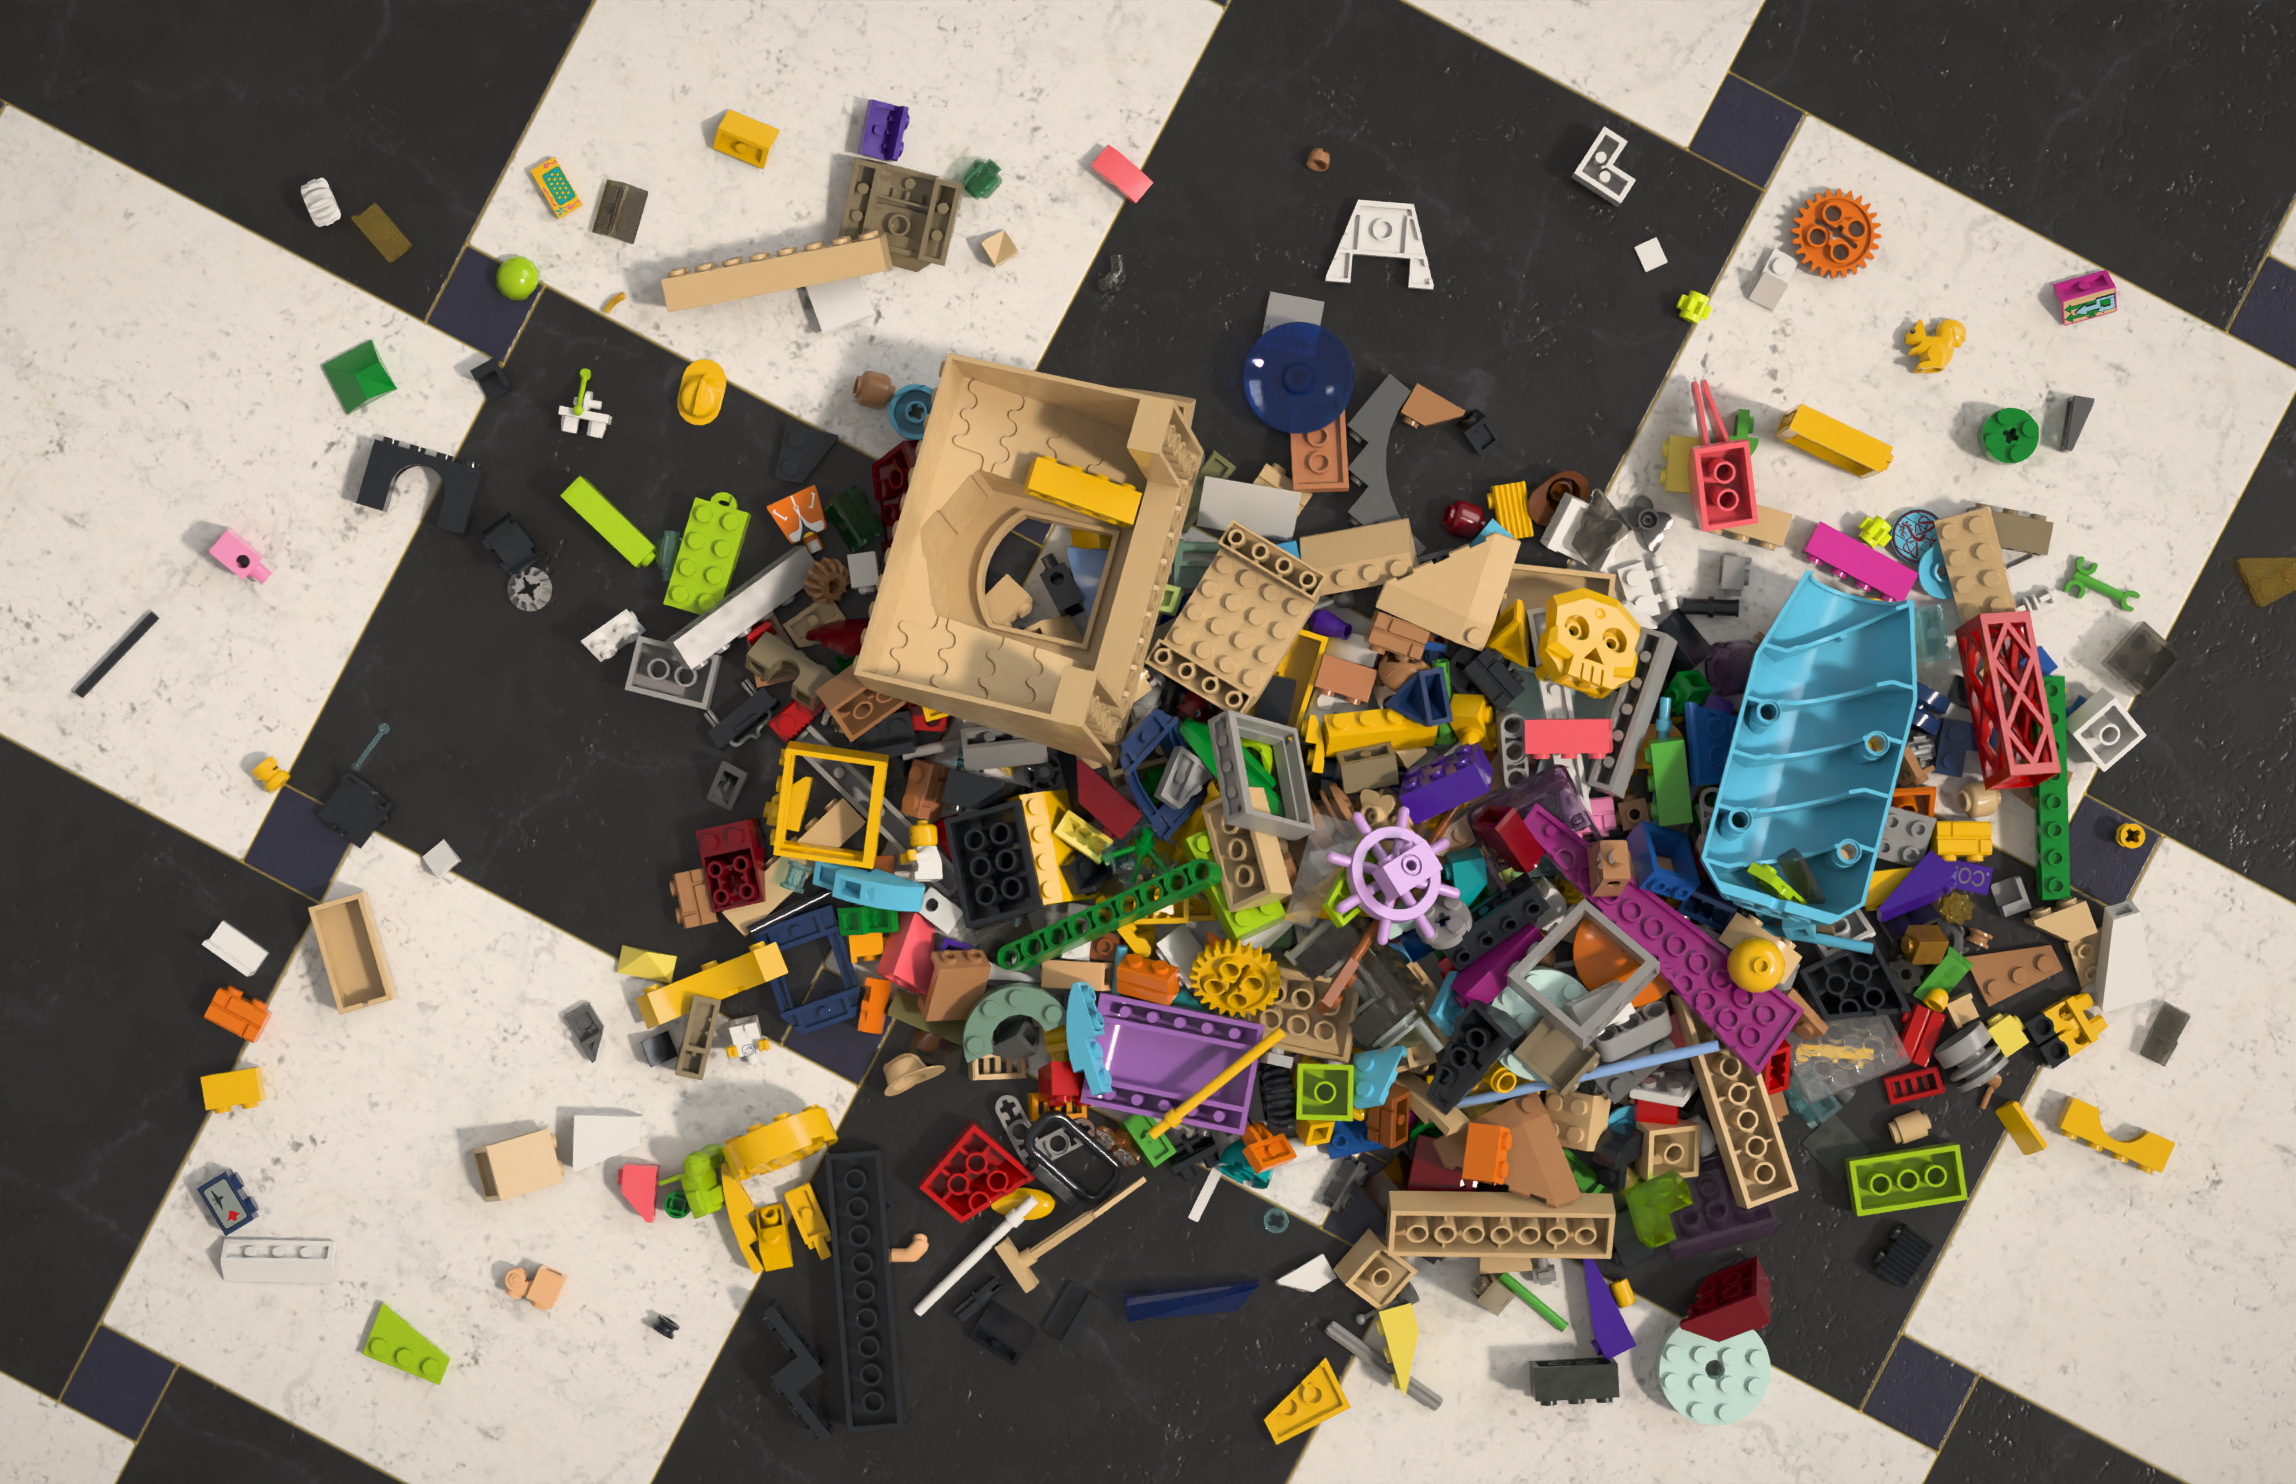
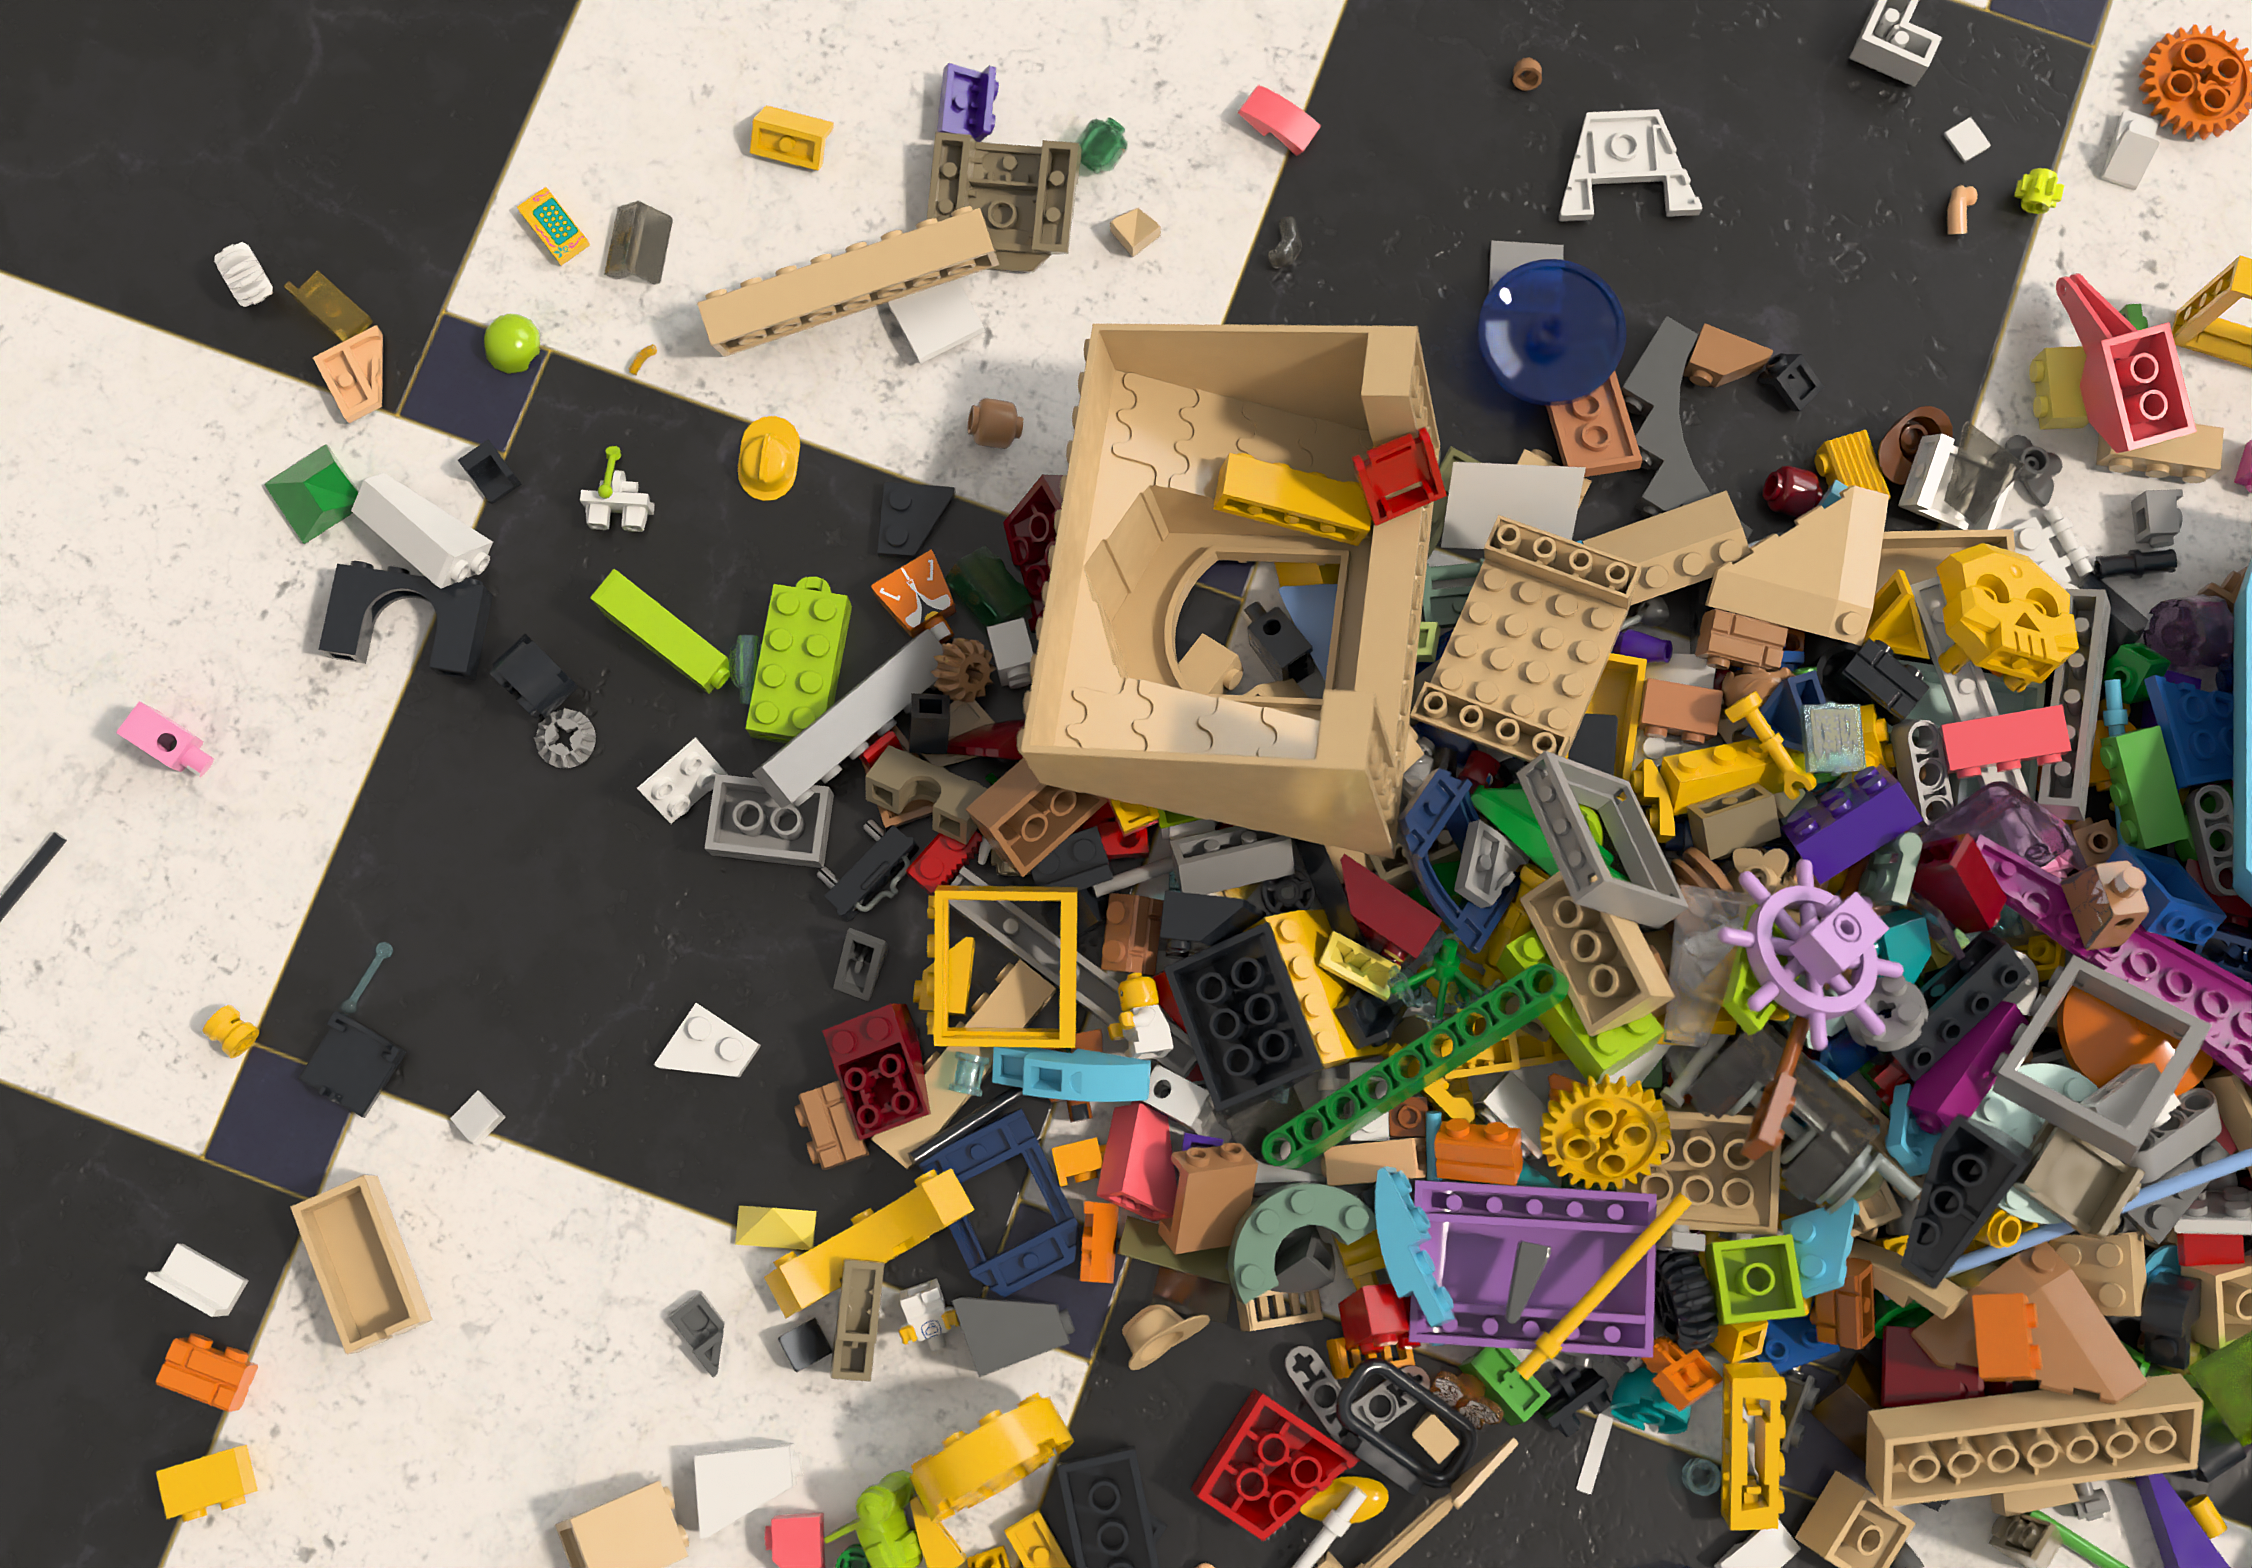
camera: 10 degrees left, 10 degrees down
green slope [837,905,899,936] -> none
medium azure brick [888,384,933,441] -> none
none -> light nougat wing [313,325,383,423]
none -> white slope [351,473,493,589]
none -> white wing [654,1003,761,1078]
none -> black brick [909,693,950,754]
none -> dark grey slope [952,1296,1075,1377]
none -> red container [1352,426,1447,526]
none -> tan slope [1412,1412,1459,1464]
none -> dark grey slope [1504,1240,1552,1324]
none -> yellow brick [1721,1362,1786,1530]
none -> yellow piece [1724,691,1817,801]
none -> piece [1799,701,1866,776]
none -> sand green plate [1859,832,1922,906]
none -> light nougat arm [1947,185,1977,235]

